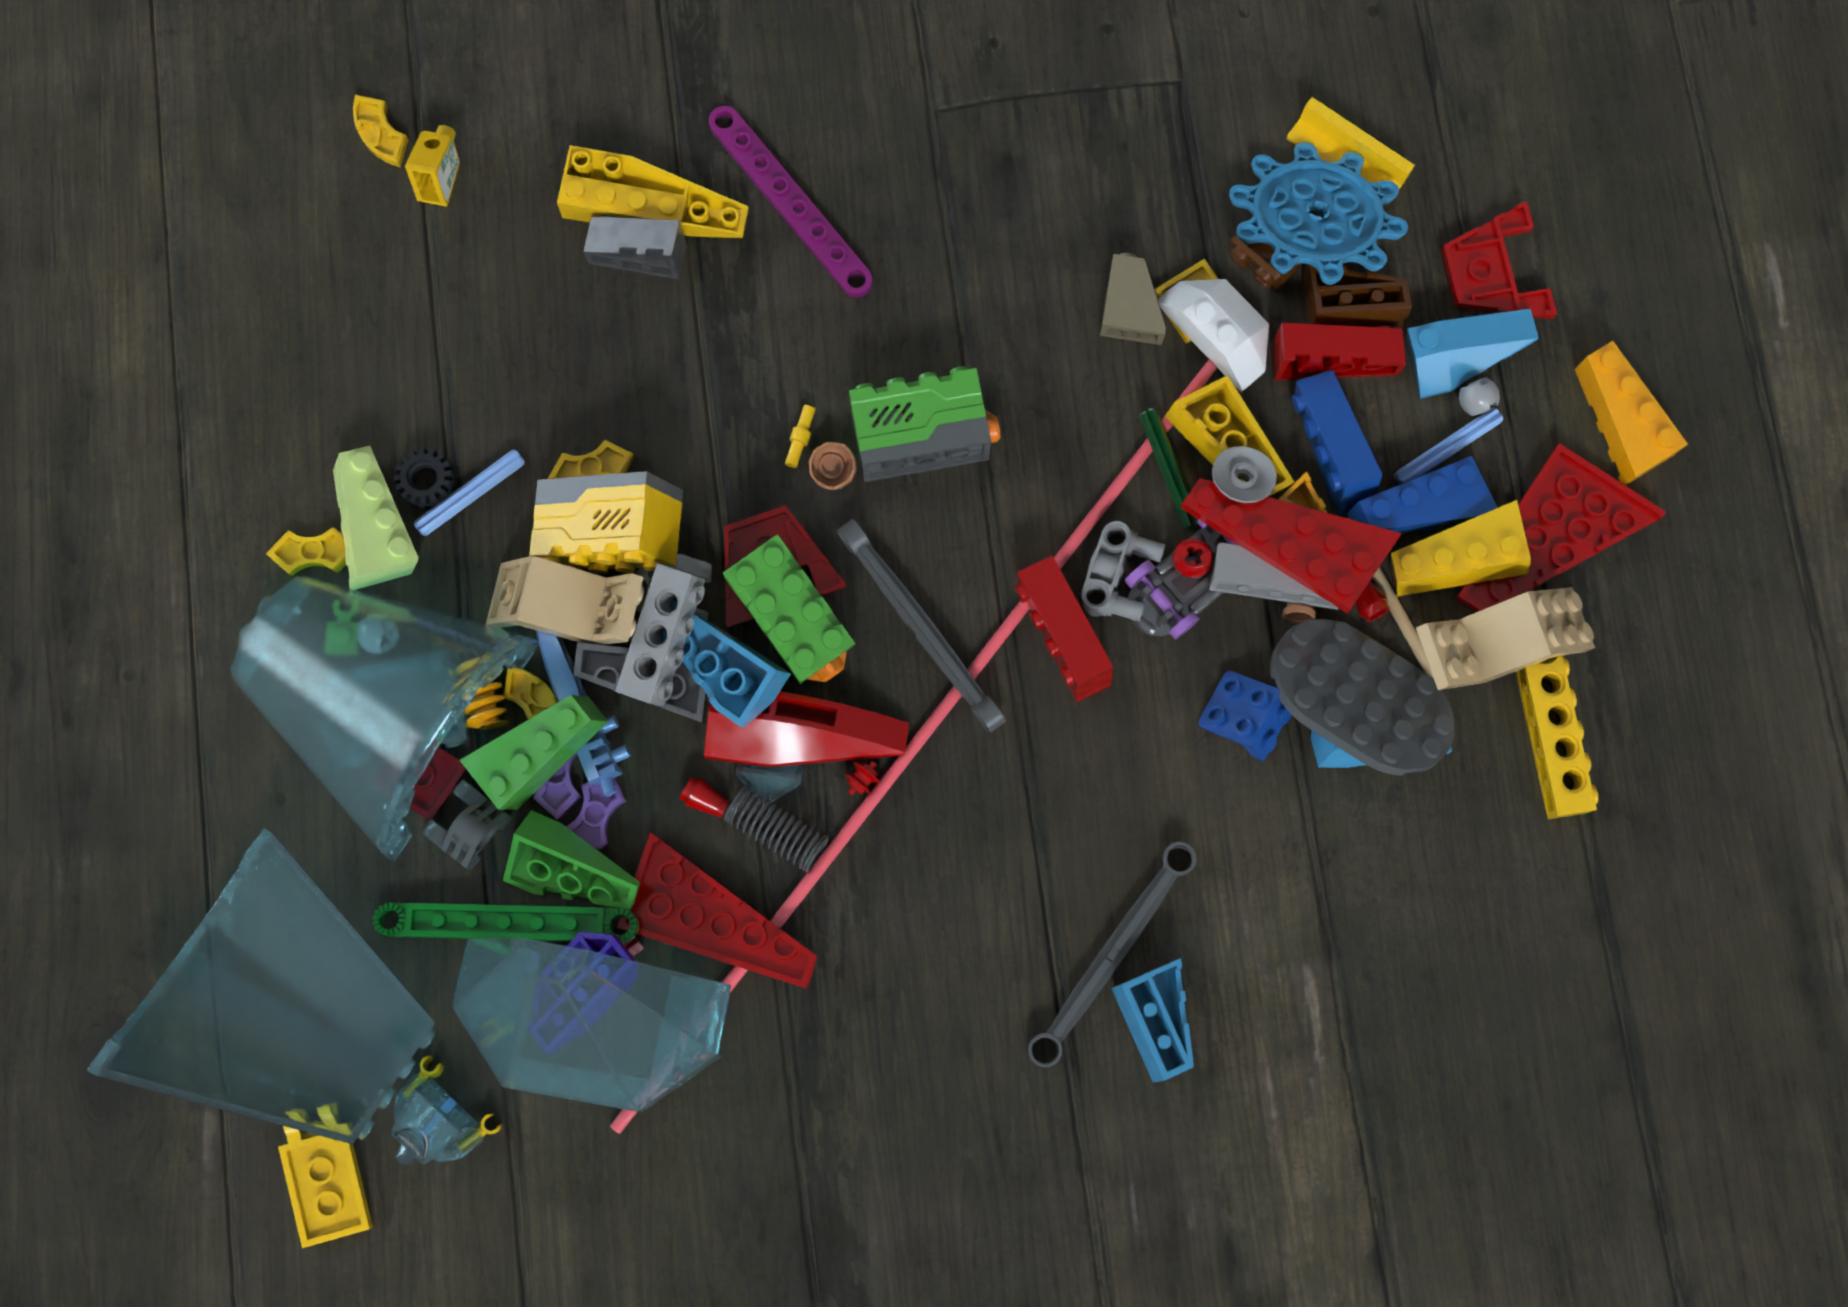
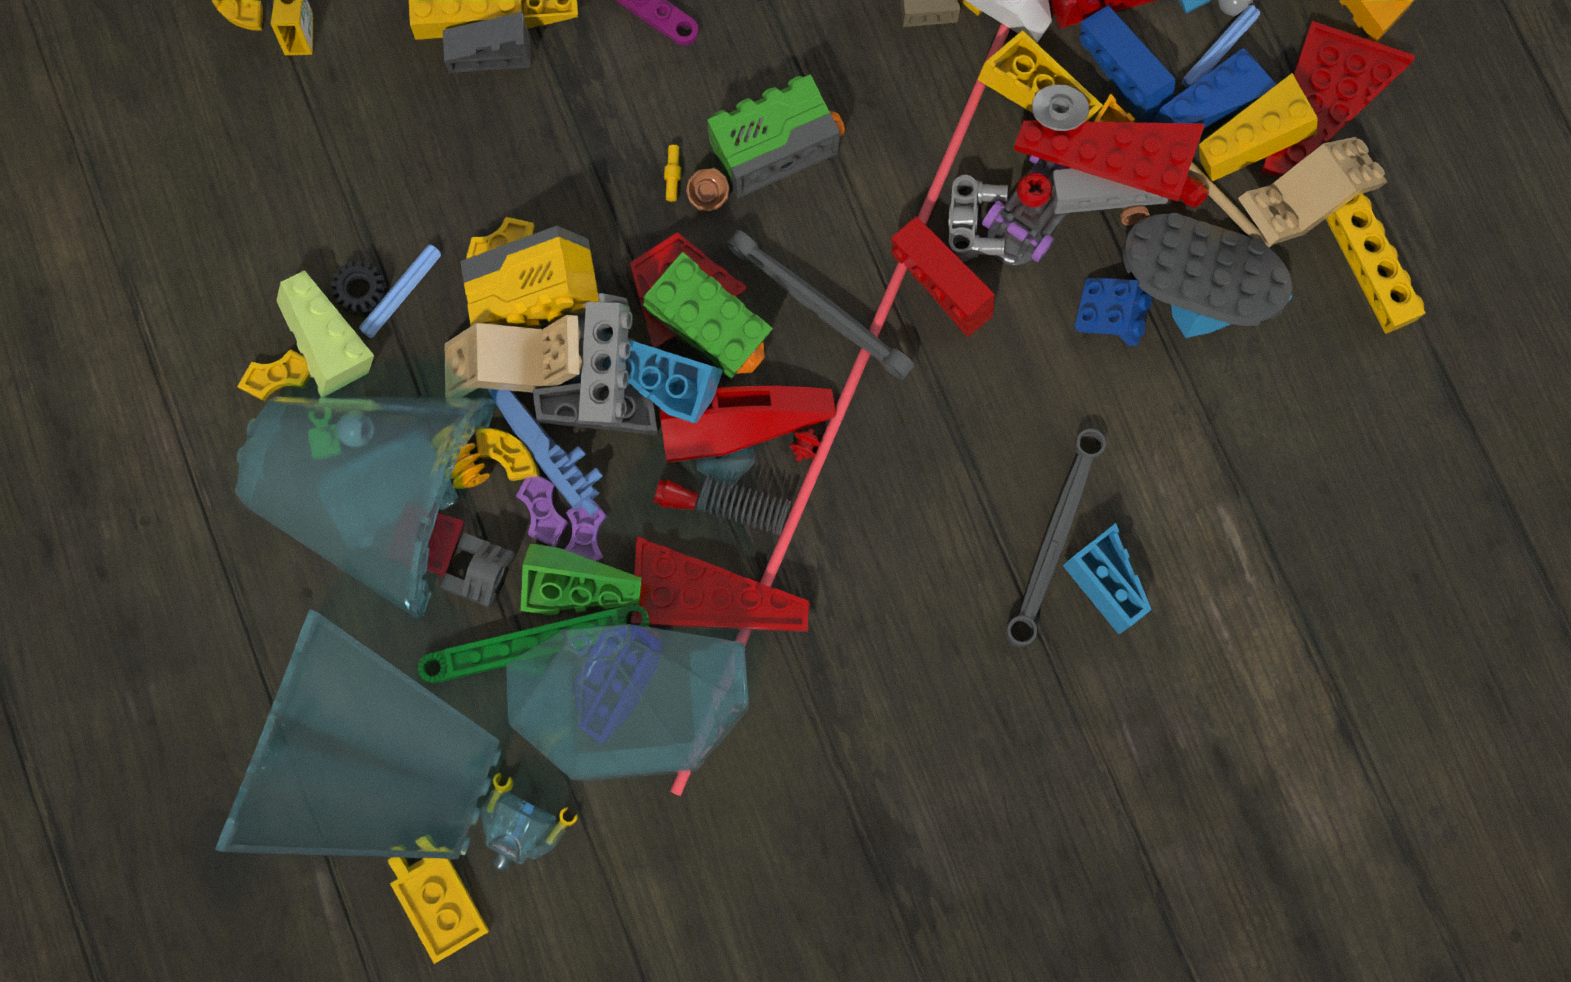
camera: 15 degrees left, 0 degrees up
bright green wedge [460,695,608,810] -> none
dark green axle [1139,408,1199,529] -> none

